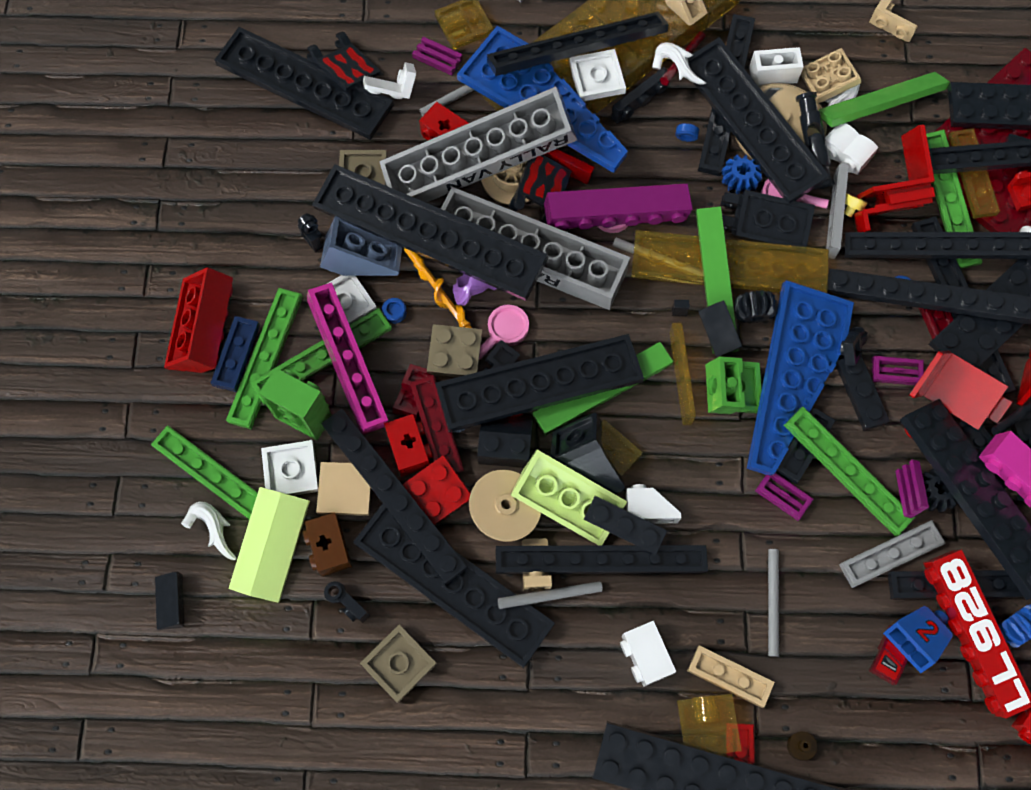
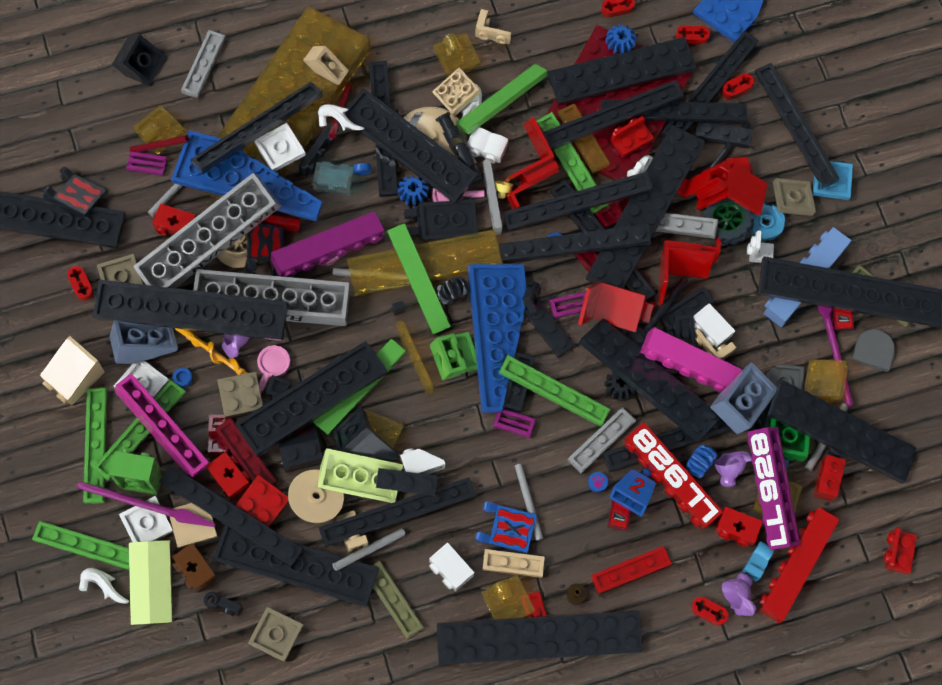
camera: 25 degrees left, 0 degrees up
black slope [155,571,184,630] -> none
red slope [164,267,233,373] -> none
dark blue plate [211,316,260,392] -> none
black plate [297,213,323,253] -> none
white bracket [363,62,416,99] -> none
black slope [698,300,742,357] -> none
white brick [749,47,804,86] -> none
magenta tile [895,459,929,518] -> none
none -> slope [40,336,105,405]
none -> red beam [67,266,94,301]
none -> magenta piece [77,481,215,527]
none -> dark red piece [130,135,190,152]
none -> clear light blue brick [313,161,354,195]
none -> olive tile [372,561,424,639]
none -> clear yellow plate [433,33,481,78]
none -> flag [475,502,537,553]
none -> blue tile [588,472,608,493]
none -> red tile [590,546,672,595]
none -> dark red slope [594,198,630,229]

